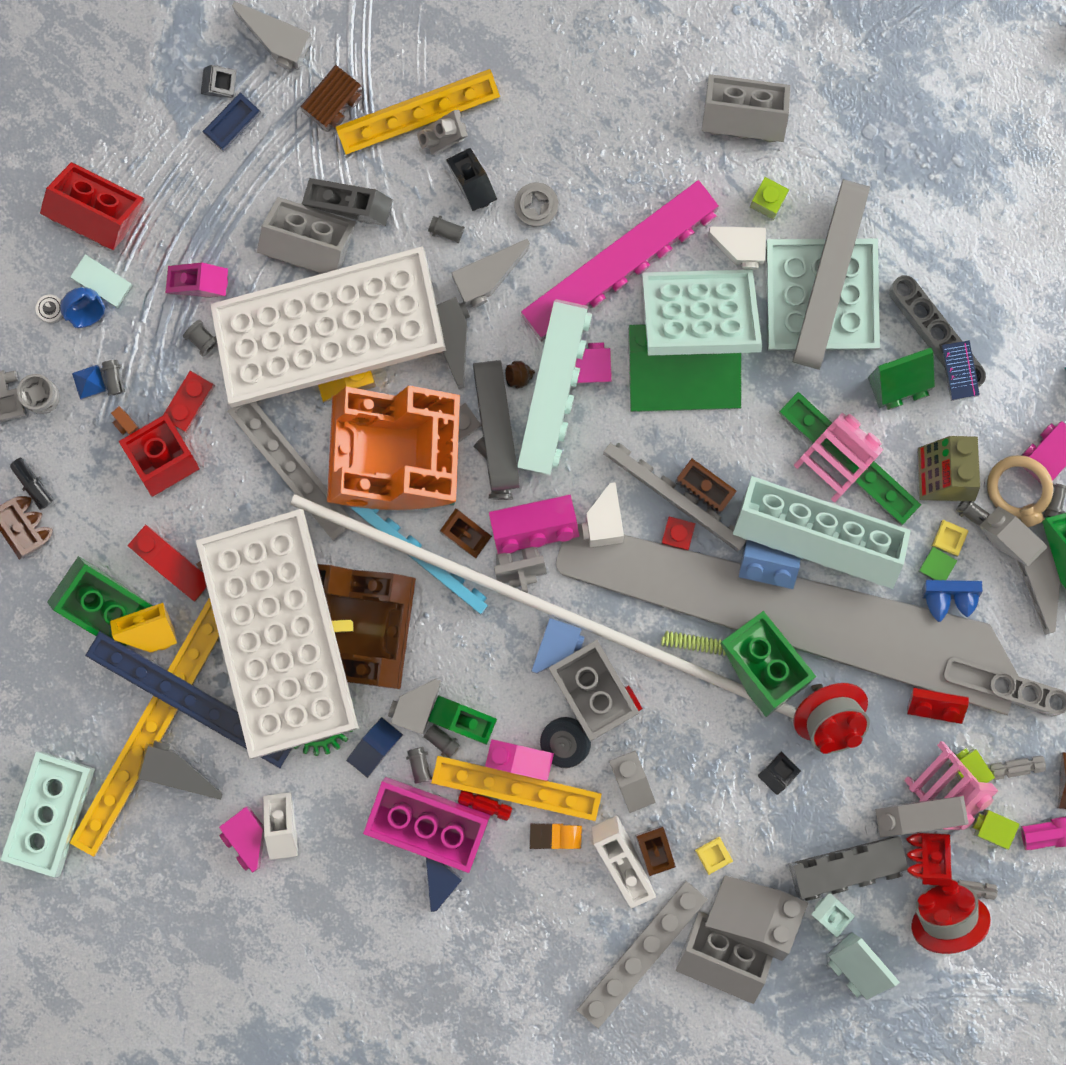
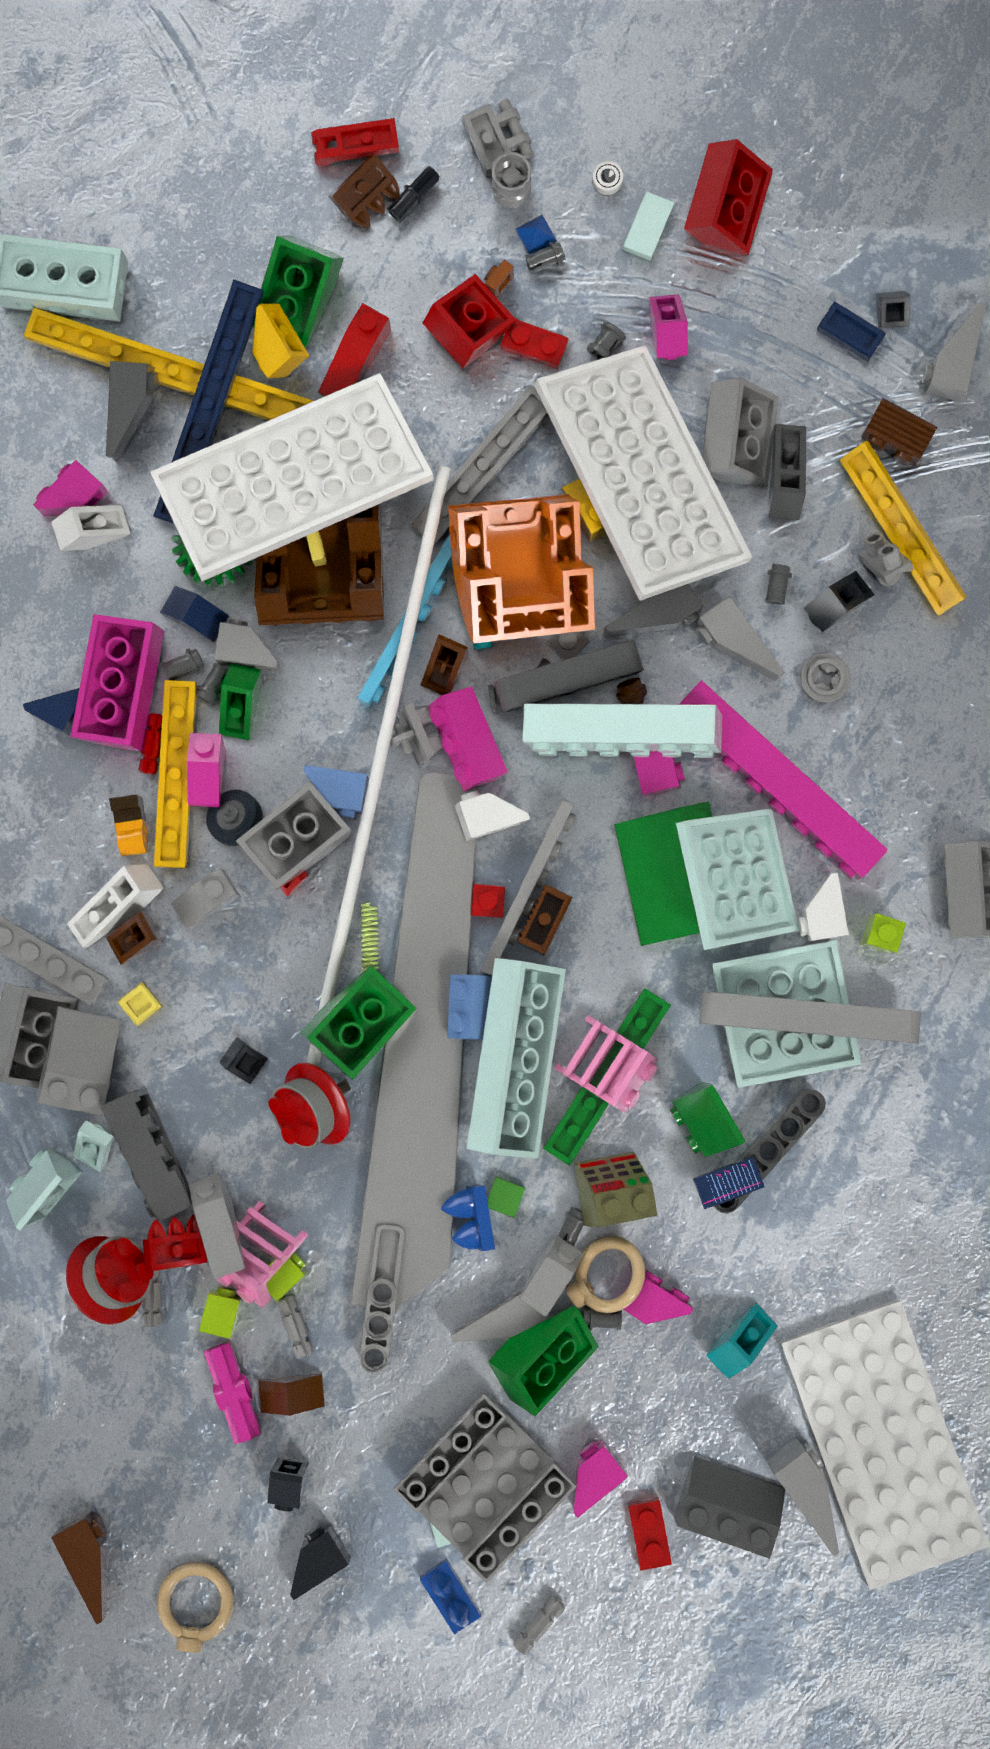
camera: 80 degrees right, 0 degrees up
blue hair [60,287,105,328] -> none
red plate [907,688,969,724] -> none
light yellow tile [931,520,969,557] -> none

